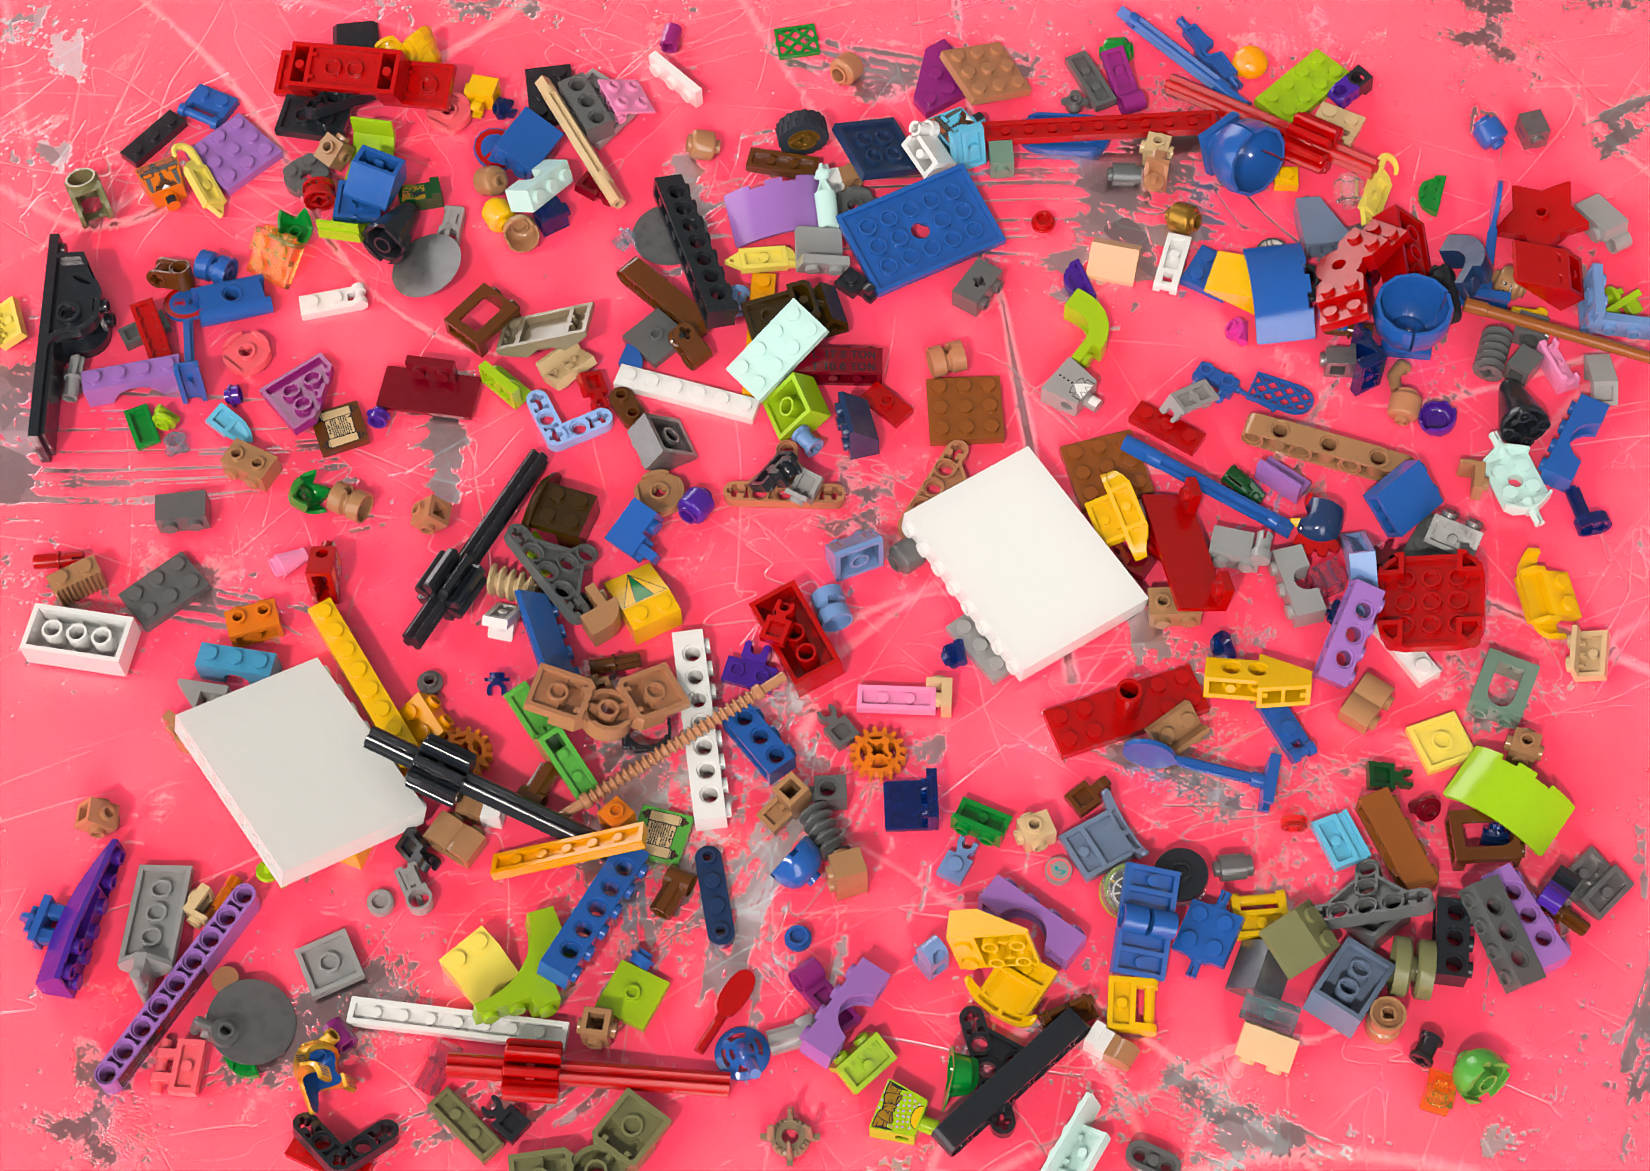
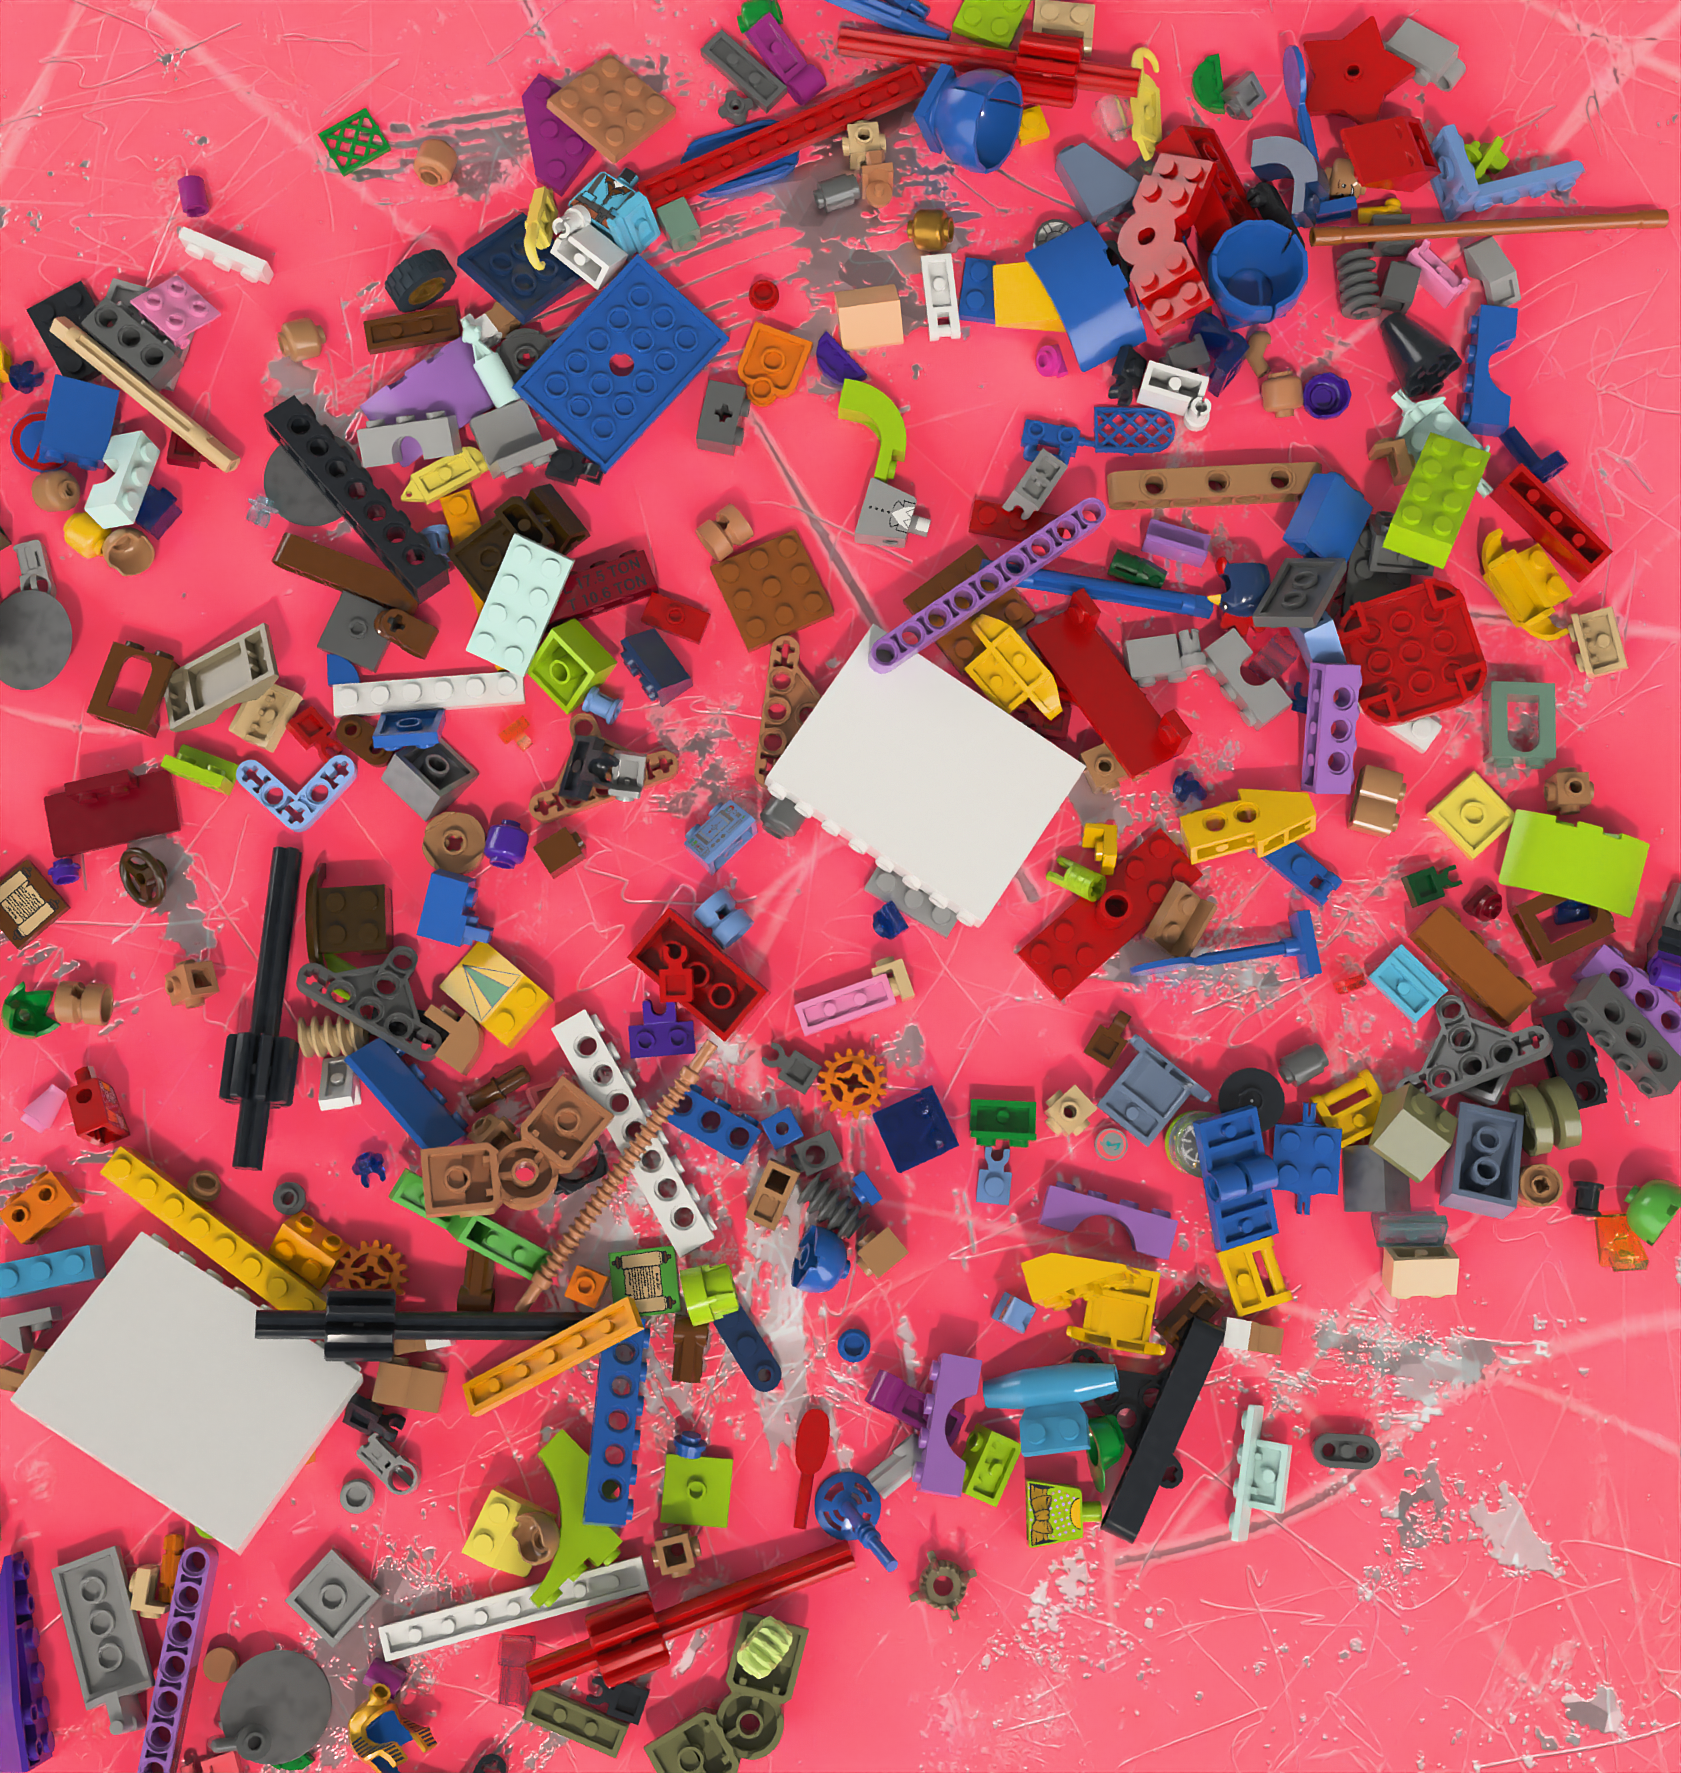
camera: 25 degrees left, 20 degrees up
none -> dark brown piece [119,847,168,908]
none -> medium nougat plate [187,1170,221,1202]
none -> light grey arch [356,410,463,468]
none -> blue plate [372,709,446,751]
none -> clear orange tile [497,715,533,752]
none -> medium nougat hair [512,1511,560,1566]
none -> light yellow plate [524,186,558,270]
none -> reddish brown brick [533,827,586,879]
none -> lime piece [680,1263,739,1327]
none -> yellowish green gear [737,1616,793,1679]
none -> orange plate [738,321,814,407]
none -> blue piece [761,1107,804,1152]
none -> blue plate [851,1171,883,1207]
none -> medium lavender beam [868,497,1106,674]
none -> dark azure plate [983,1362,1120,1457]
none -> lime hinge [1046,855,1106,902]
none -> yellow bracket [1082,823,1117,875]
none -> black plate [1108,346,1148,407]
none -> white hinge [1136,360,1211,432]
none -> flat silver bracket [1220,71,1267,121]
none -> dark grey plate [1252,558,1347,629]
none -> lime brick [1382,432,1491,569]
none -> red brick [1489,463,1613,583]

